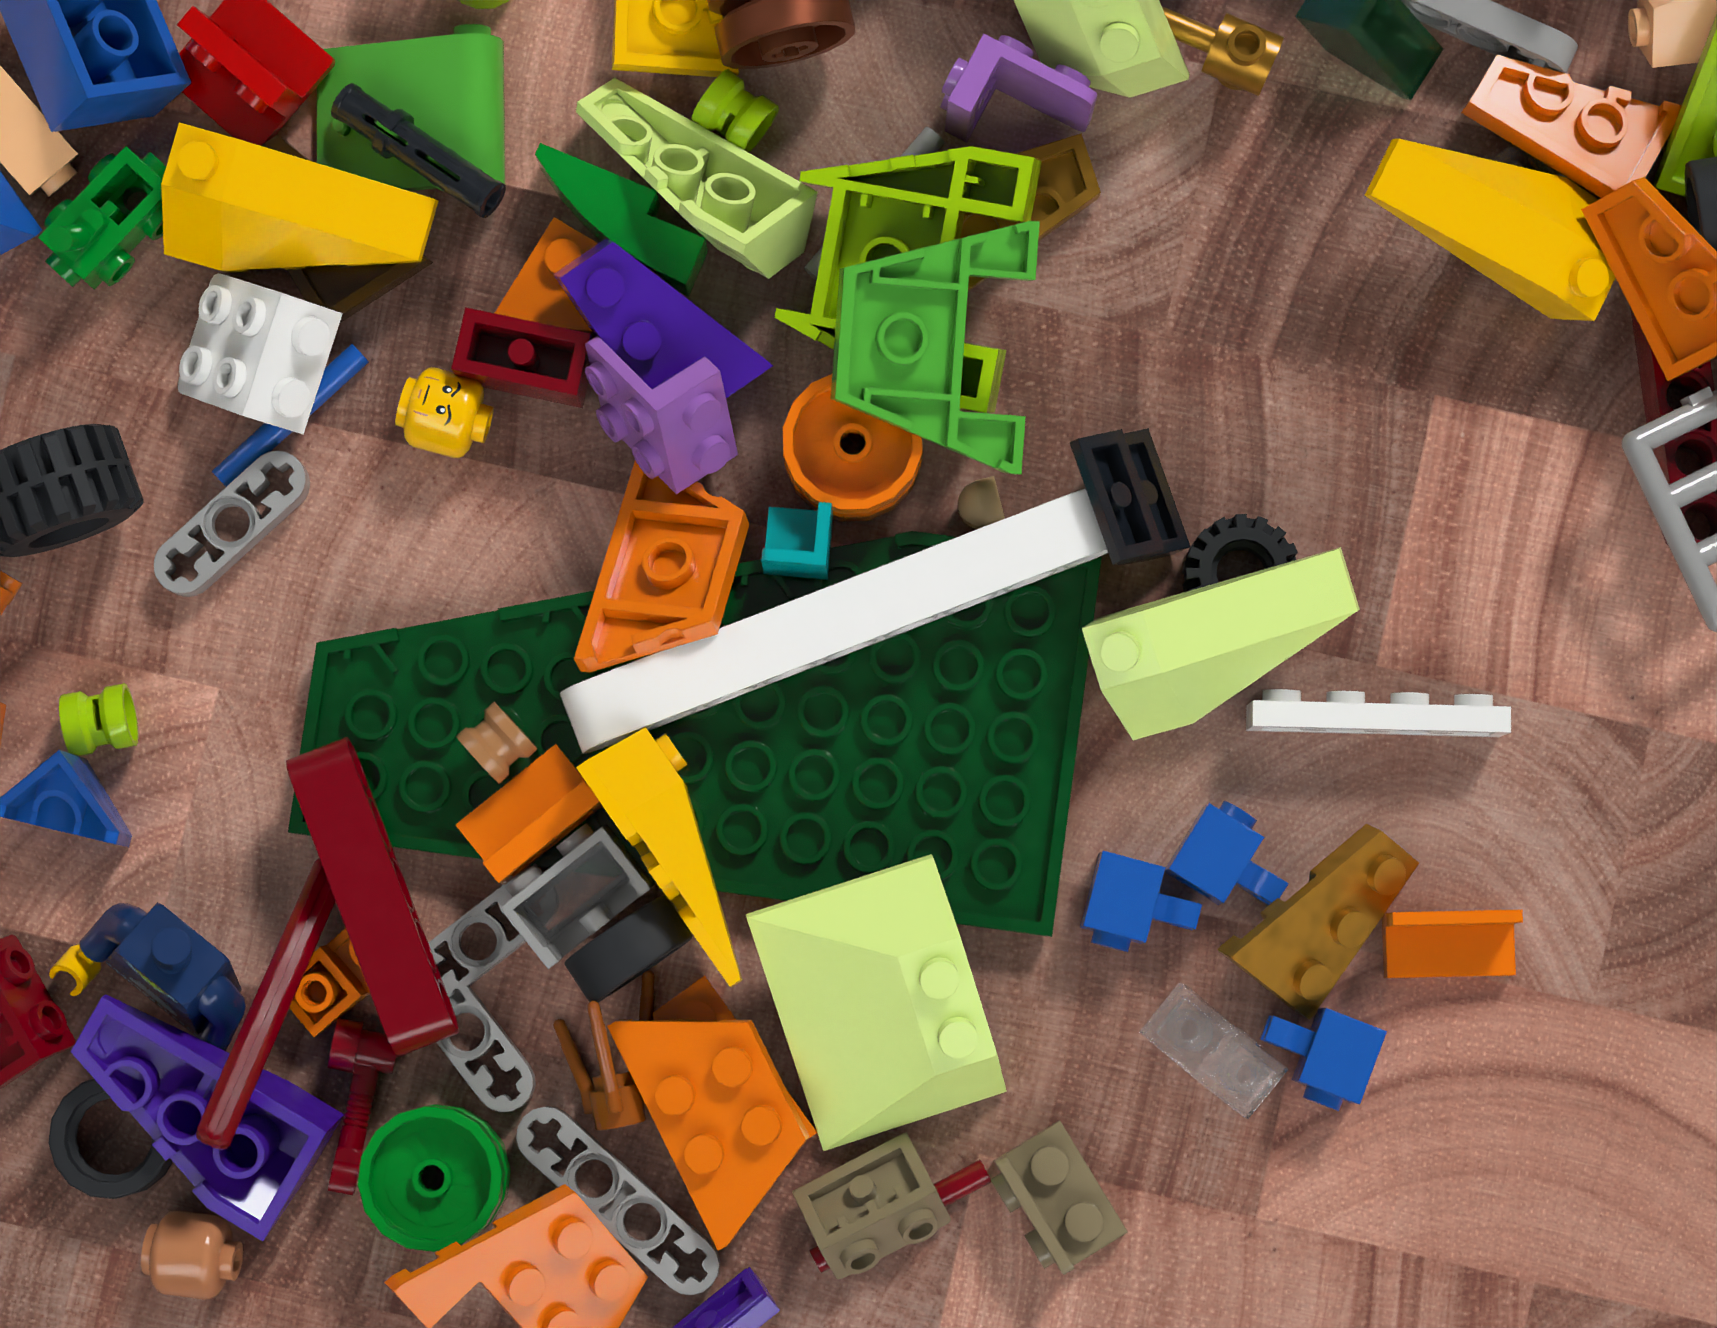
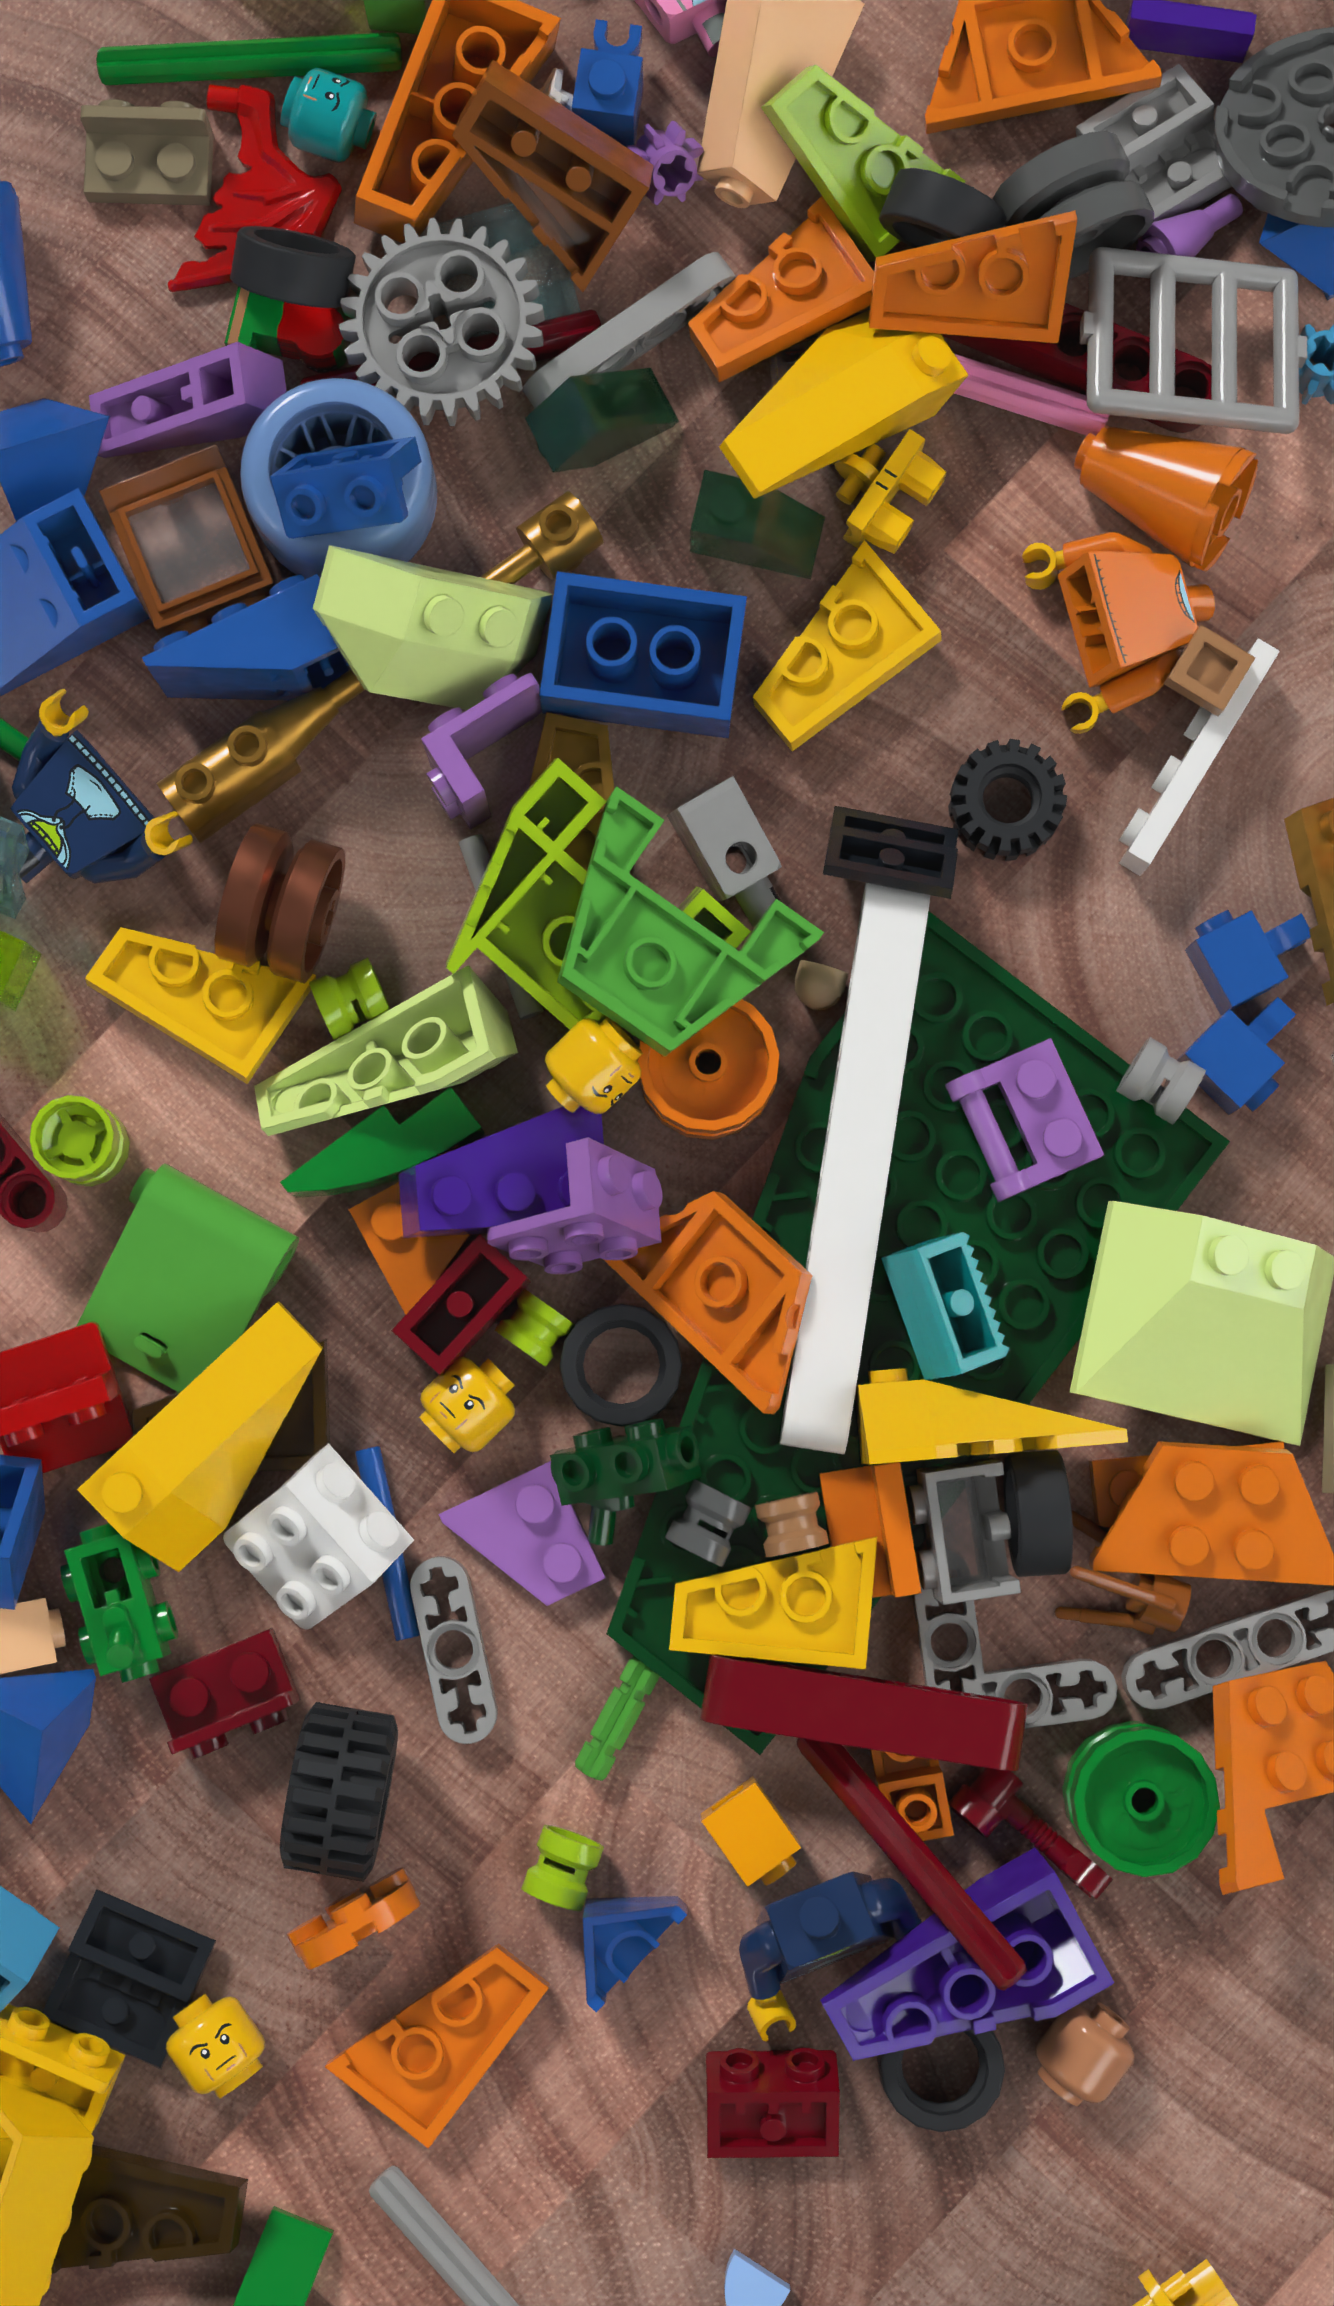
camera: 60 degrees left, 0 degrees up
black pin [331,83,506,218] -> none
teal panel [761,502,833,579] -> none
yellowish green wedge [1082,547,1360,740] -> none
none -> dark red bracket [149,1628,301,1760]
none -> medium lavender wing [439,1461,606,1606]
none -> lime wheel [494,1289,575,1367]
none -> blue brick [539,571,747,739]
none -> yellow head [545,1017,643,1114]
none -> dark green brick [550,1419,702,1546]
none -> black tyre [560,1304,682,1427]
none -> bright green axle [575,1656,660,1781]
none -> dark grey wheel [664,1479,752,1567]
none -> light grey torso [667,776,782,927]
none -> yellow wing [669,1536,878,1669]
none -> clear green slope [690,470,825,580]
none -> light orange brick [701,1776,801,1887]
none -> yellow wing [753,540,942,752]
none -> yellow hips [834,429,947,554]
none -> teal brick [881,1232,1009,1380]
none -> medium lavender plate [945,1038,1104,1202]
none -> bright pink axle [954,354,1109,436]
none -> orange torso [1022,532,1215,734]
none -> orange cone [1074,426,1258,572]
none -> light grey wheel [1116,1037,1206,1125]
none -> medium nougat tile [1164,625,1256,717]

